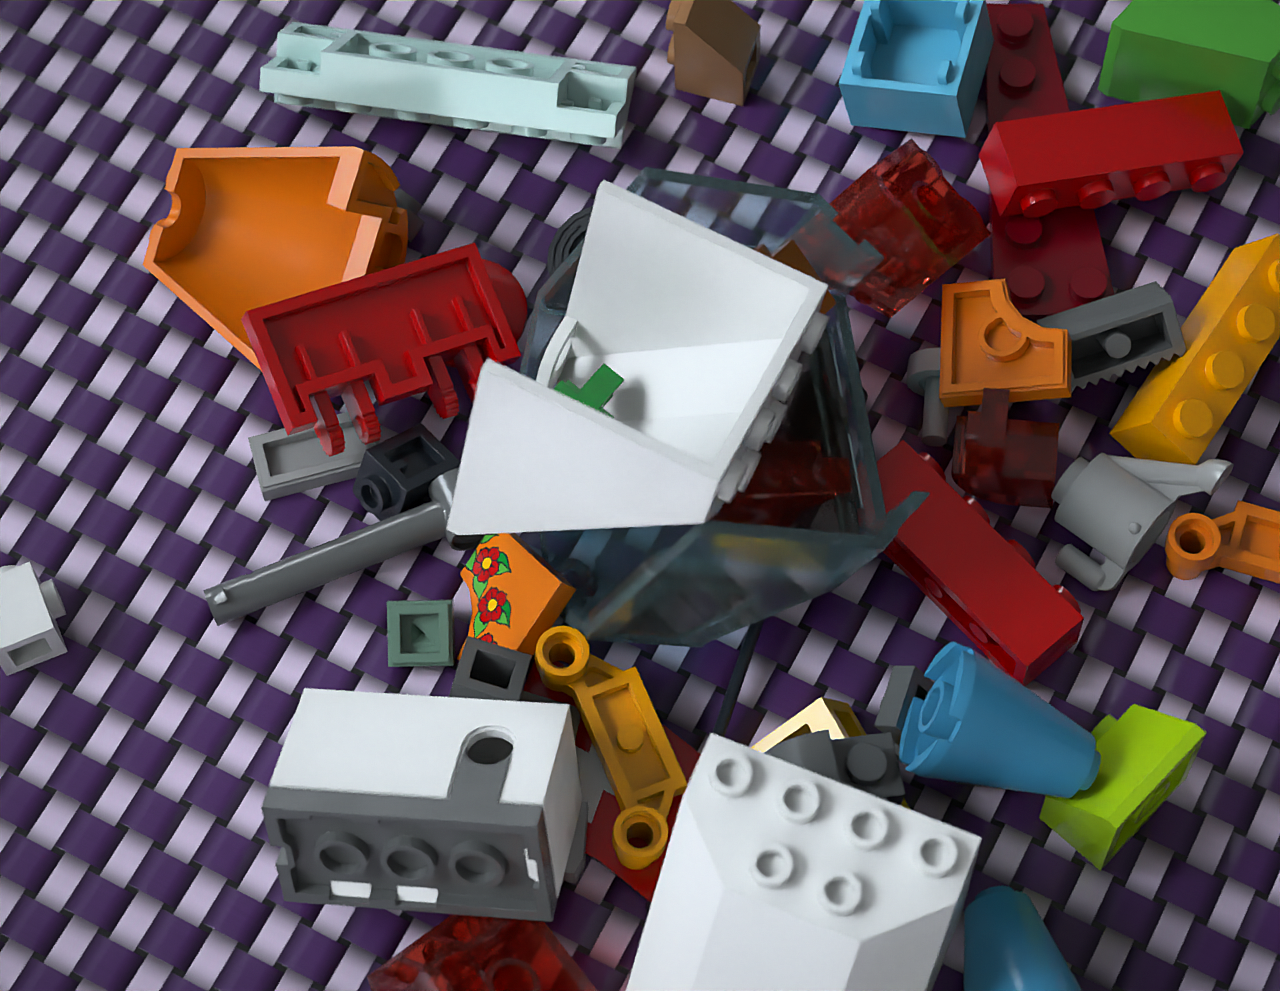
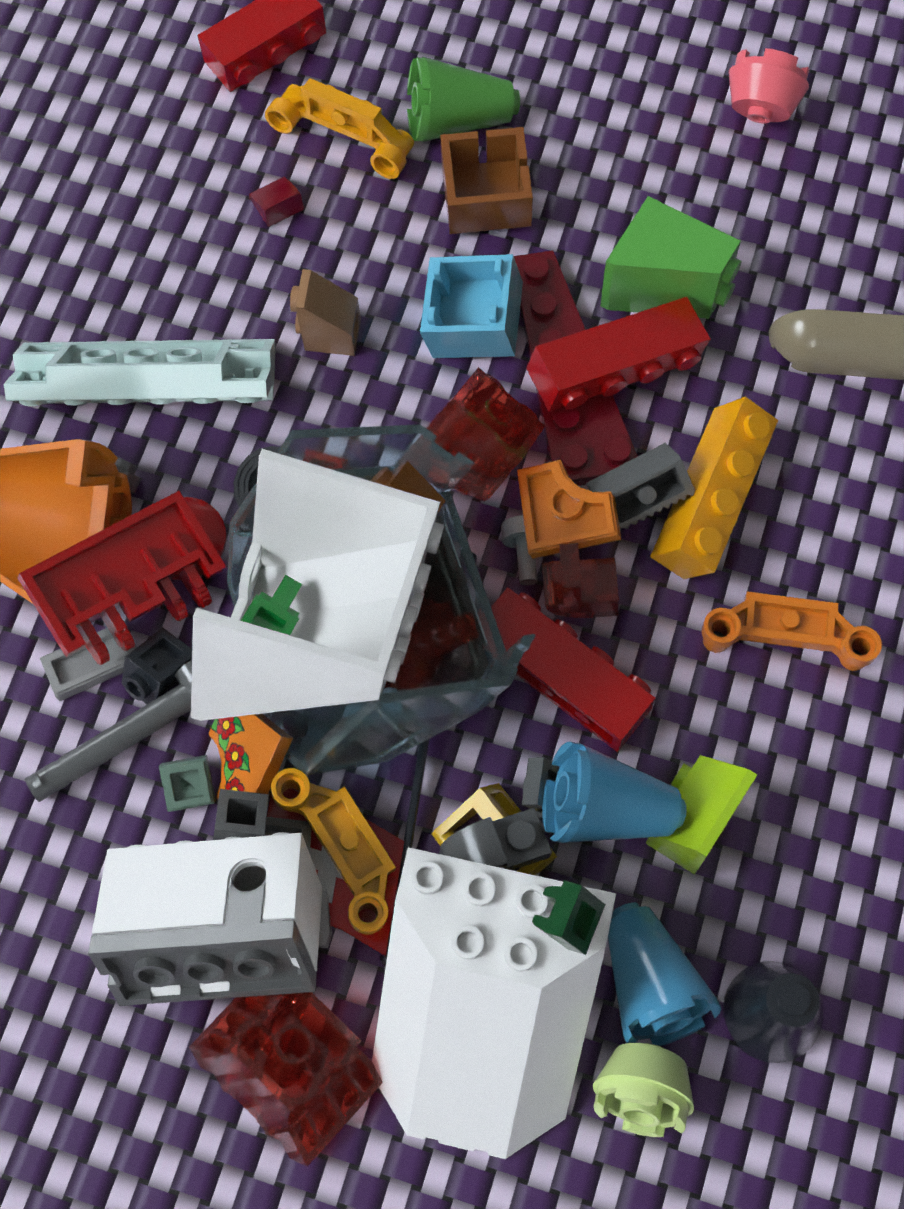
camera: 10 degrees left, 5 degrees up
light grey piece [1051,453,1234,591] -> none
none -> dark green tile [532,880,606,955]

